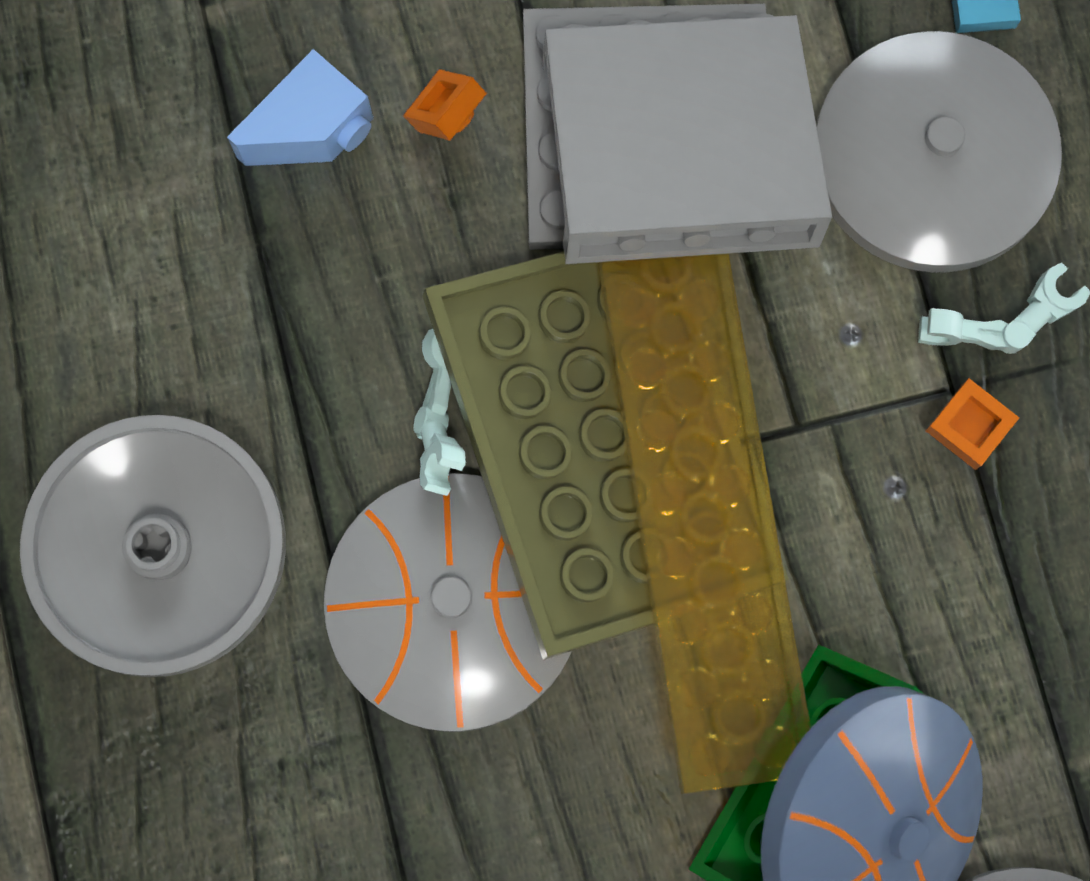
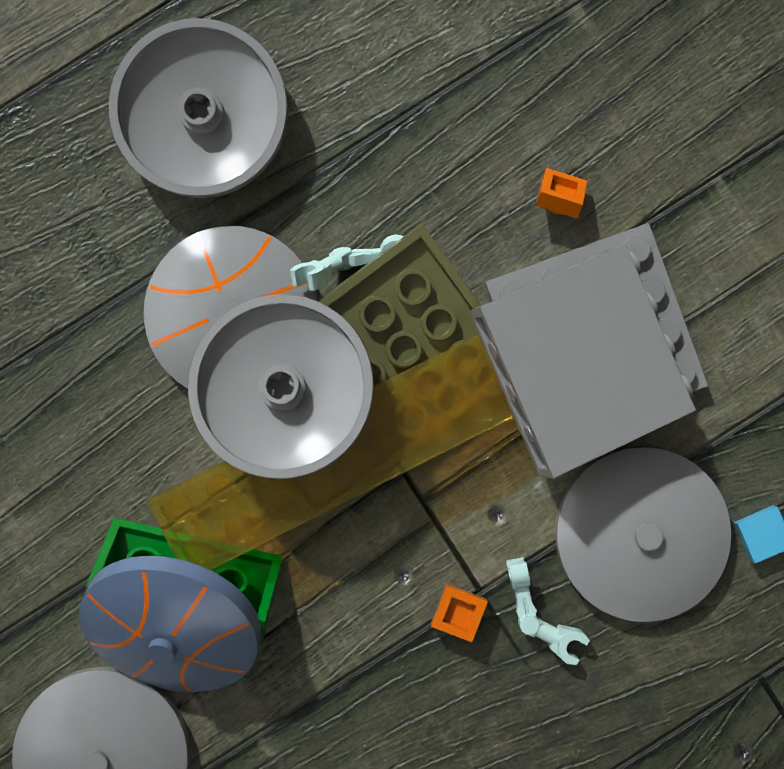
camera: 75 degrees right, 10 degrees up
light blue slope [227,49,373,166] -> none
none -> light grey dish [188,294,374,479]

